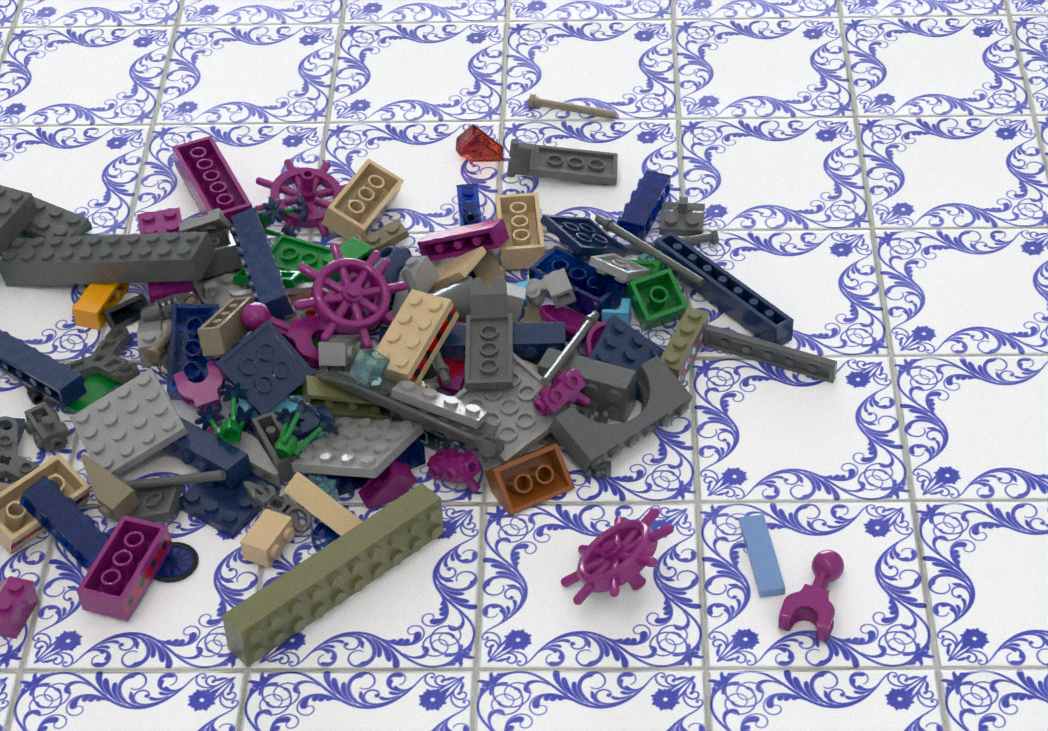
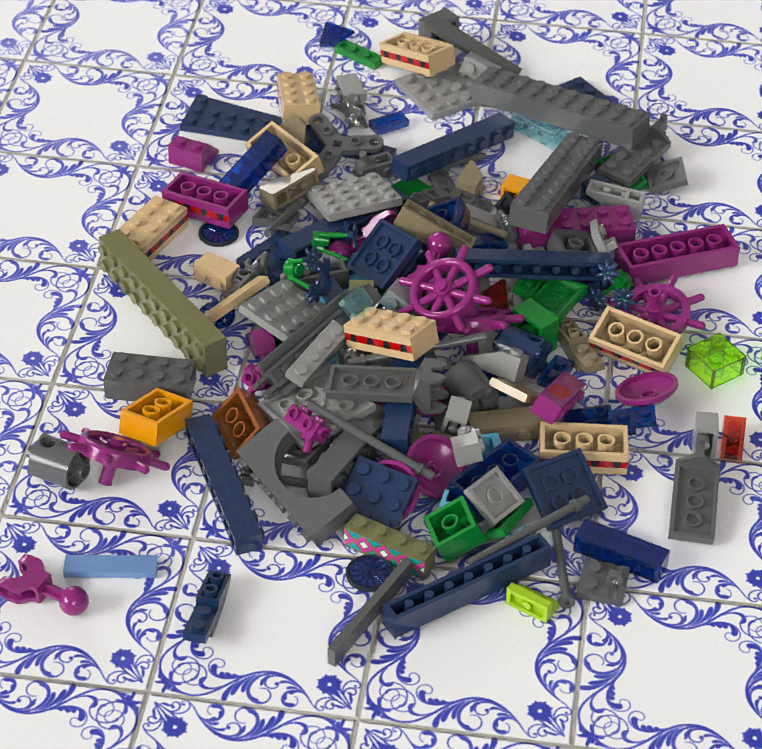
camera: 95 degrees right, 0 degrees up
none -> dark grey cylinder [26,433,90,490]
none -> dark grey brick [103,352,197,401]
none -> tan brick [119,195,188,261]
none -> light orange brick [119,388,193,447]
none -> dark blue slope [183,570,231,644]
none -> dark blue brick [185,414,265,556]
none -> clear blue wheel [345,554,394,592]
none -> dark tan slope [455,160,485,198]
none -> lime panel [506,582,559,623]
none -> light grey slope [586,179,646,221]
none -> magenta dish [615,372,679,408]
none -> dark grey hinge [646,157,688,195]
none -> clear neon green brick [685,333,747,389]
none -> light grey brick [691,411,719,460]

